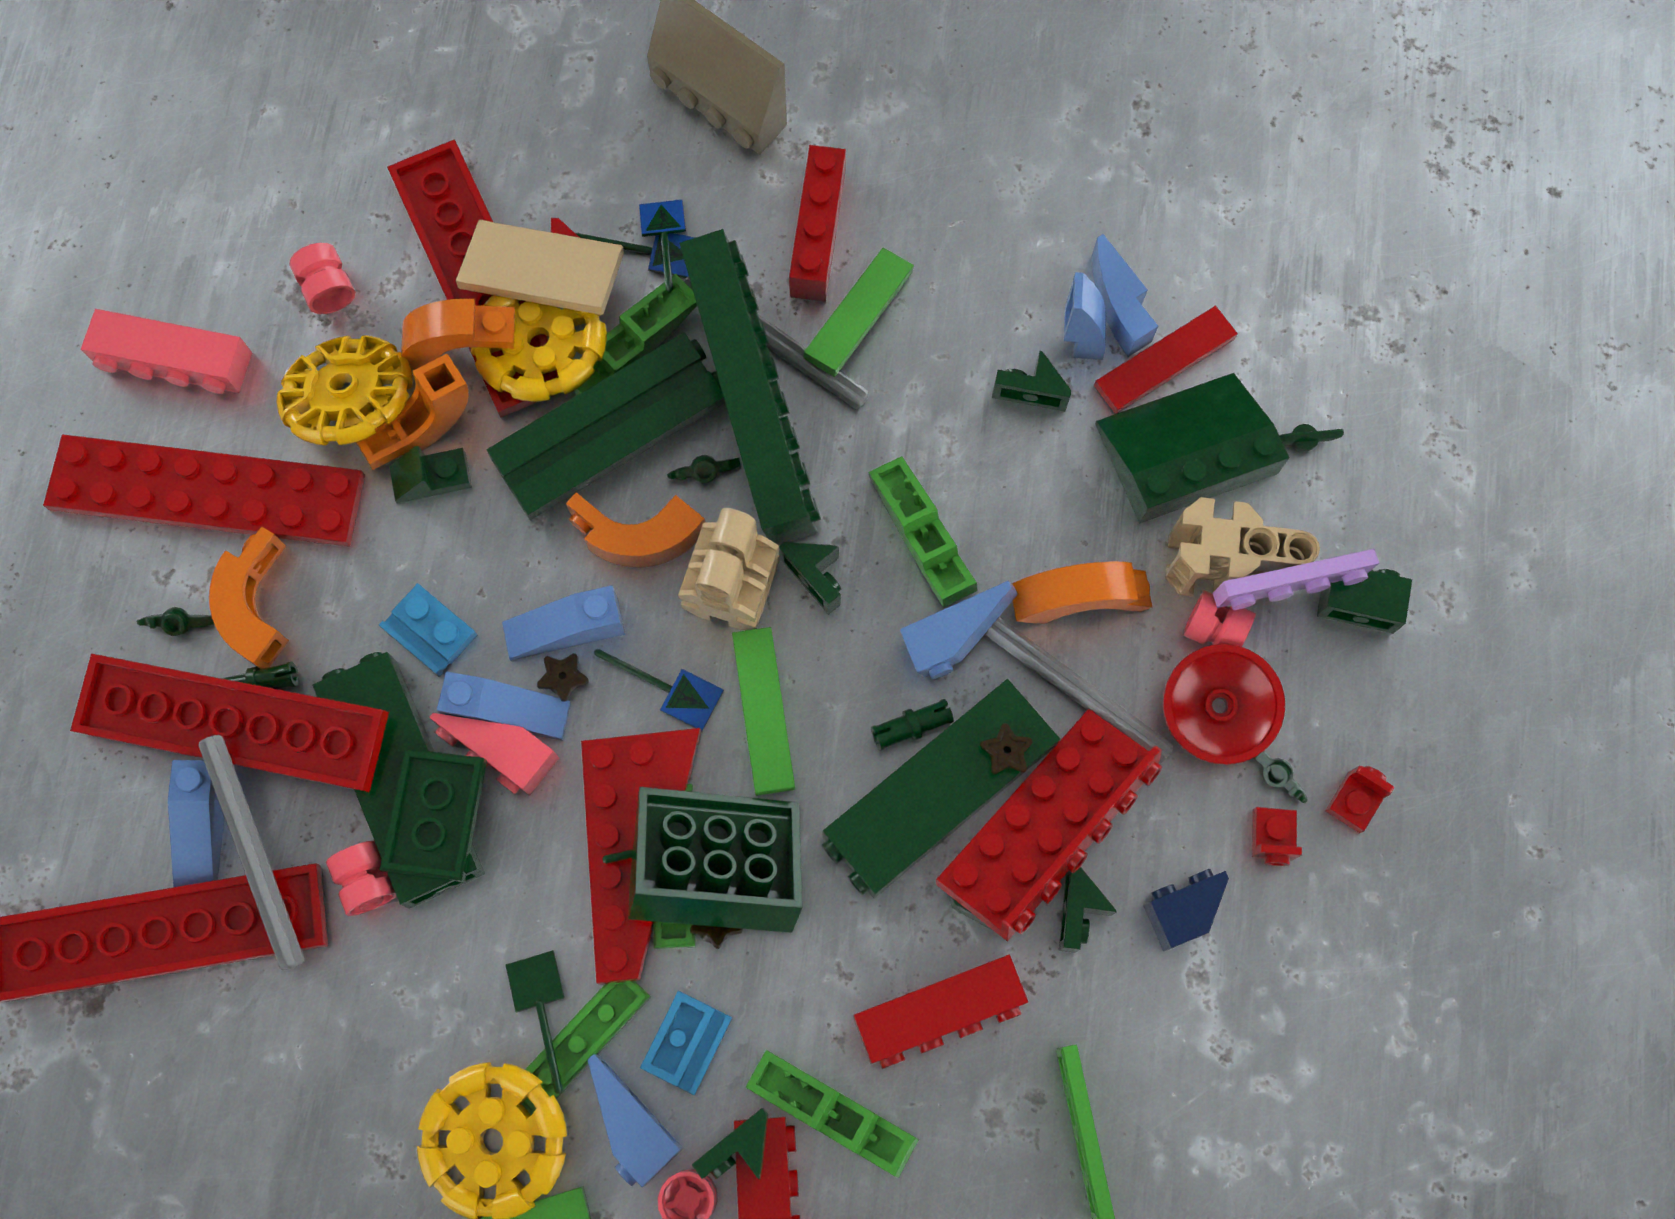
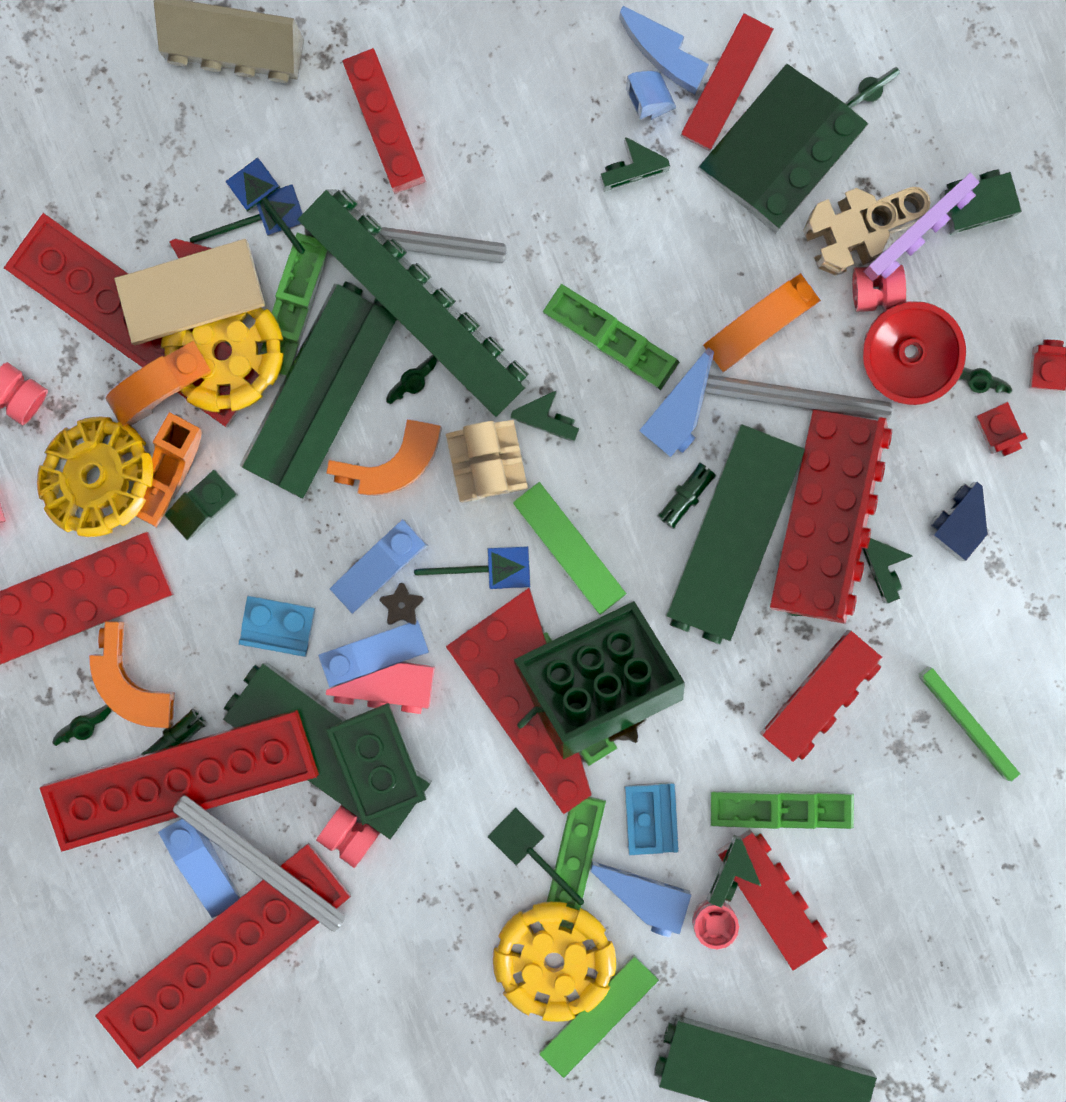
camera: 30 degrees left, 15 degrees up
bright green tile [803,248,914,377] -> none
dark brown plate [980,723,1033,774] -> none

